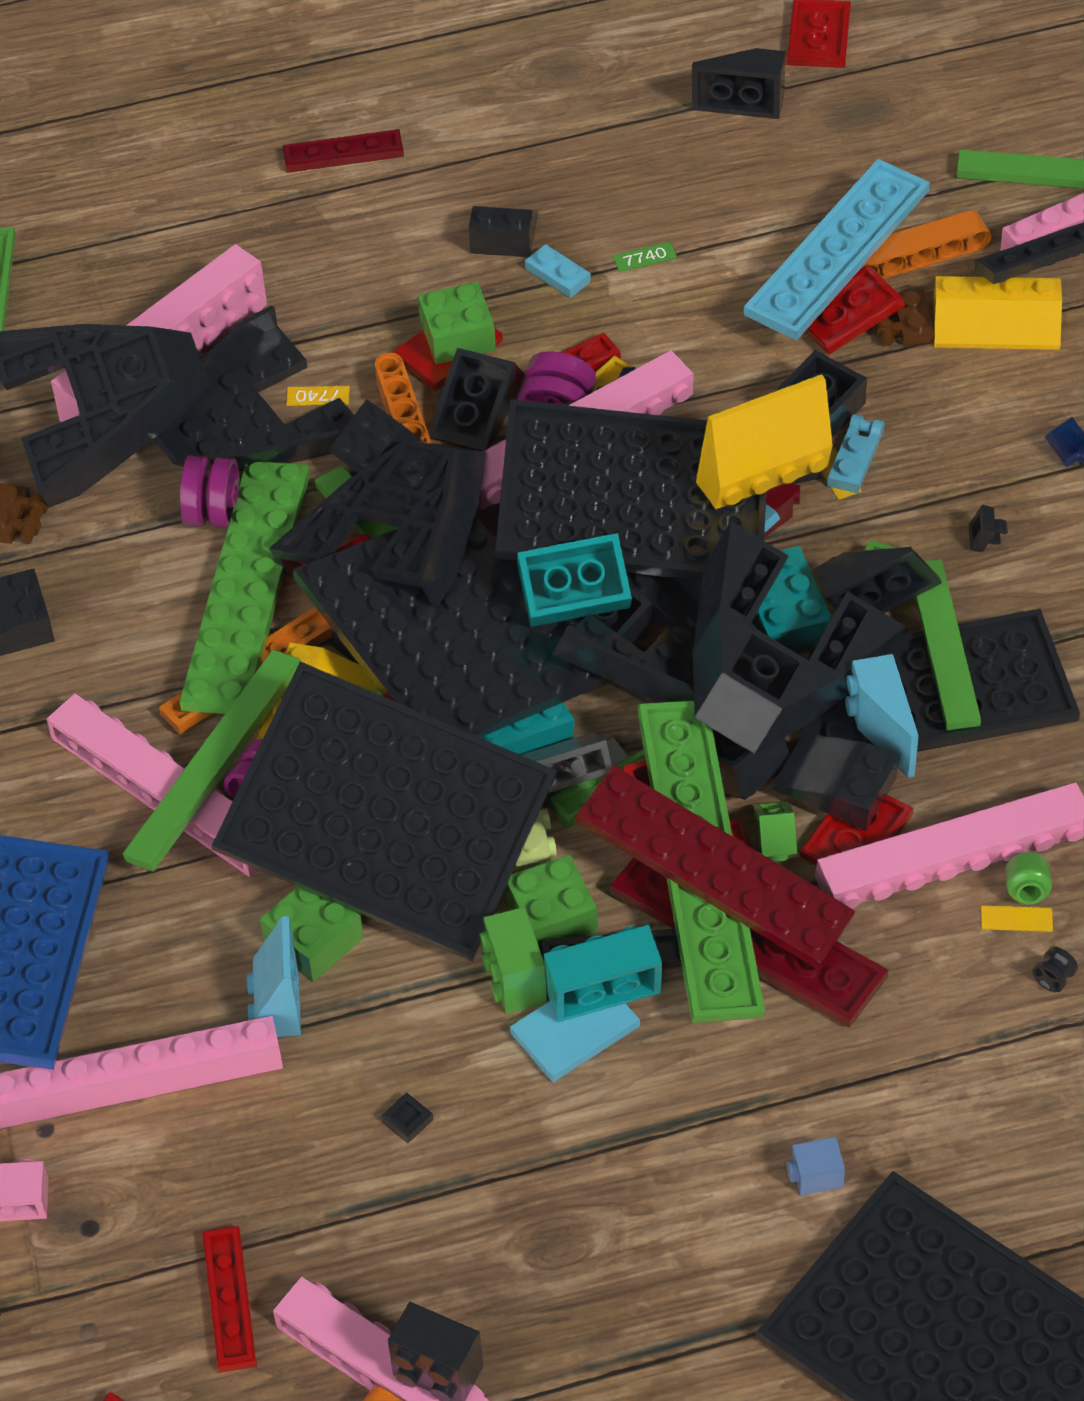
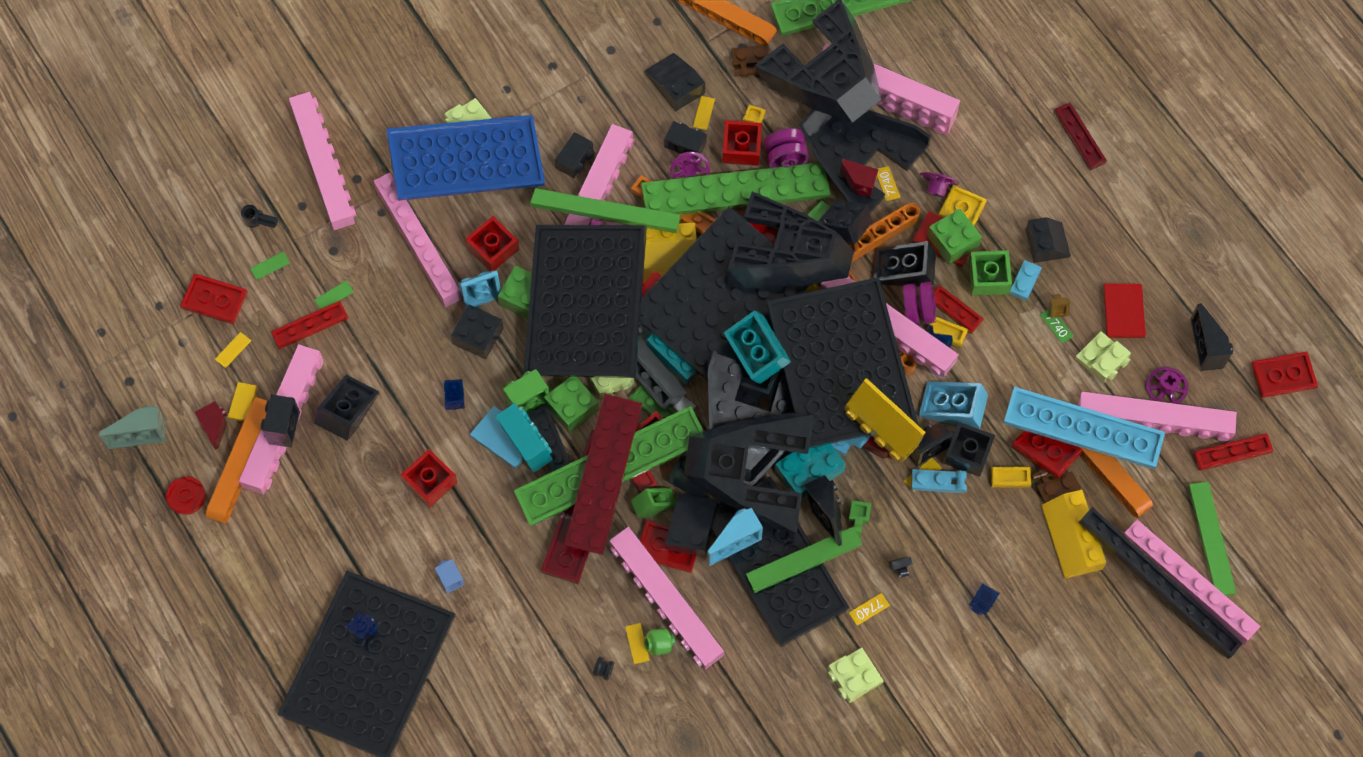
camera: 70 degrees right, 15 degrees up
black tile [381,1092,434,1143] -> none
none -> bright green sticker [250,251,290,280]
none -> bright green sticker [314,280,354,309]
none -> black slope [314,374,379,441]
none -> clear blue bracket [347,612,378,639]
none -> red brick [400,449,458,508]
none -> clear blue bracket [443,379,465,410]
none -> black brick [450,304,504,359]
none -> red brick [465,216,520,271]
none -> black brick [555,132,594,178]
none -> black brick [664,121,707,160]
none -> magenta wheel [670,152,710,179]
none -> yellow sticker [693,96,715,130]
none -> red brick [722,120,762,166]
none -> yellow tile [743,105,766,123]
none -> dark red slope [840,159,879,197]
none -> yellow sticker [849,593,890,626]
none -> medium azure slope [919,381,988,428]
none -> magenta wheel [920,172,960,198]
none -> yellow tile [938,185,987,227]
none -> bright green brick [968,251,1012,296]
none -> yellow tile [991,467,1031,488]
none -> pearl gold tile [1049,294,1071,318]
none -> yellowish green plate [1075,332,1131,384]
none -> bright pink brick [1078,392,1237,441]
none -> red tile [1103,284,1146,338]
none -> magenta wheel [1146,367,1188,404]
none -> red tile [1193,433,1274,471]

